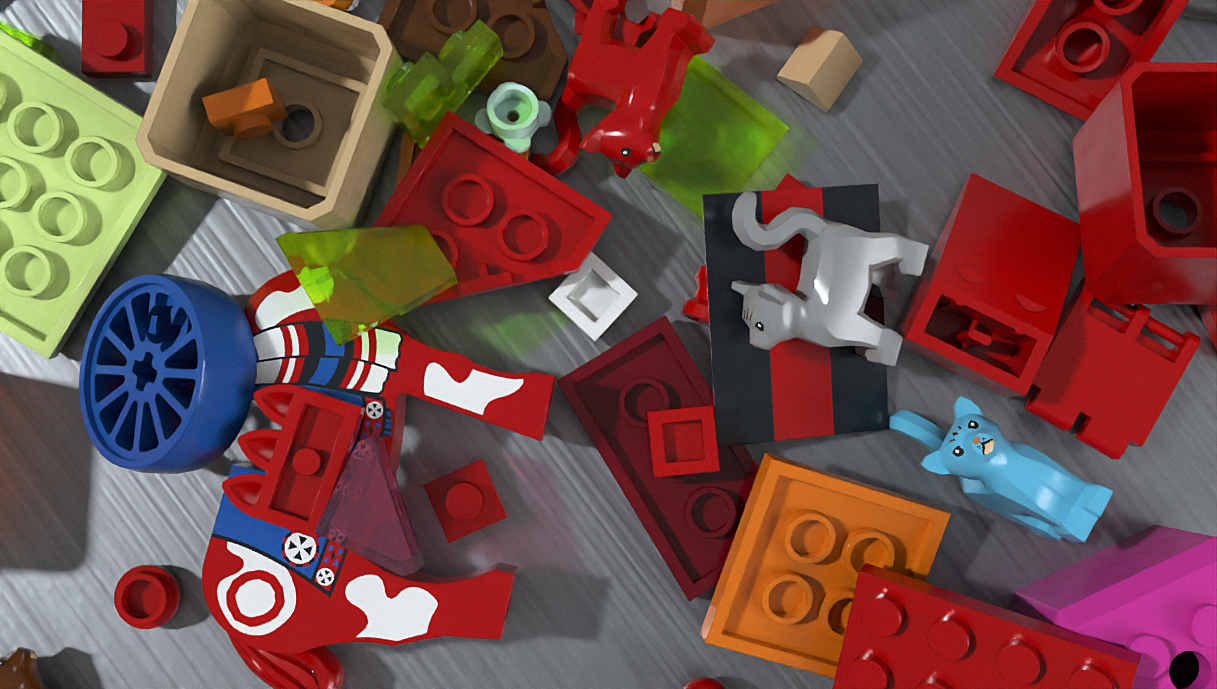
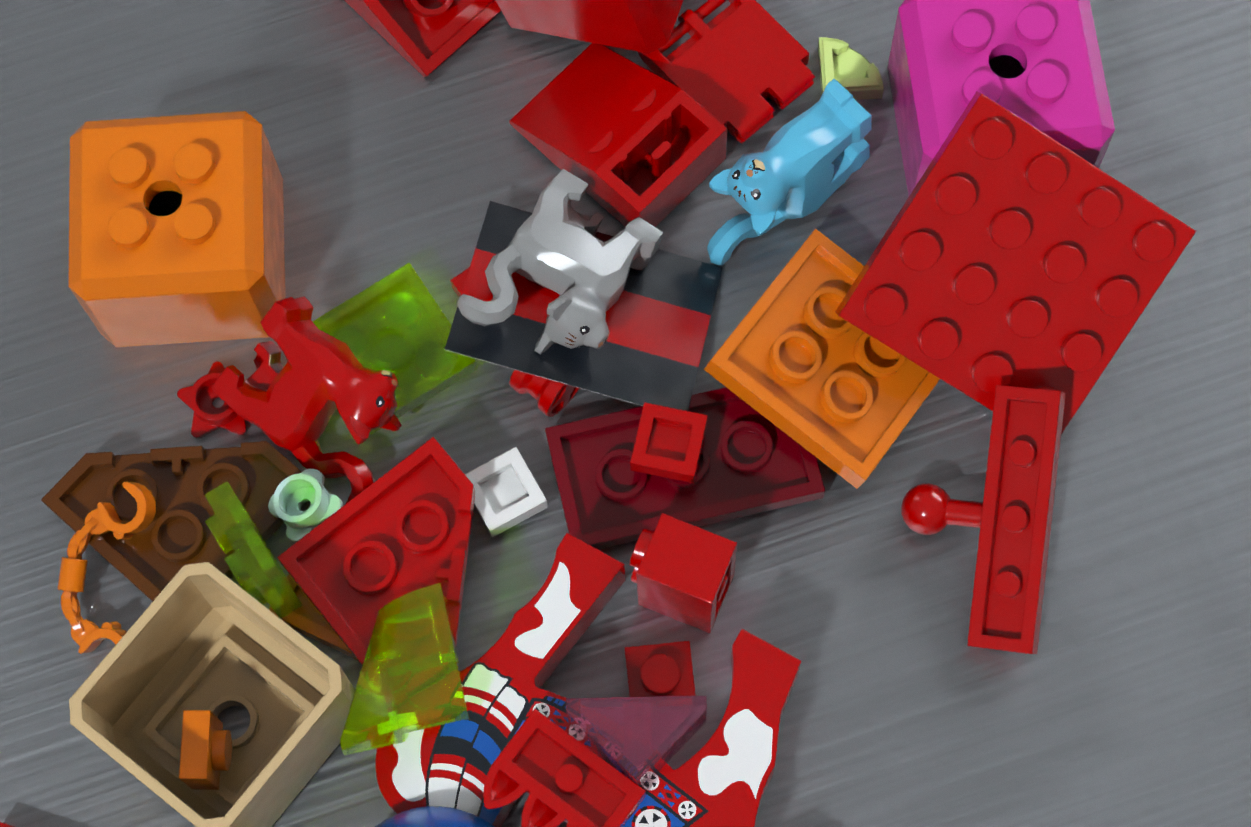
camera: 65 degrees left, 15 degrees down
tan slope [776,26,863,113] -> none
none -> red brick [630,513,737,633]
none -> yellowish green tile [818,37,884,100]

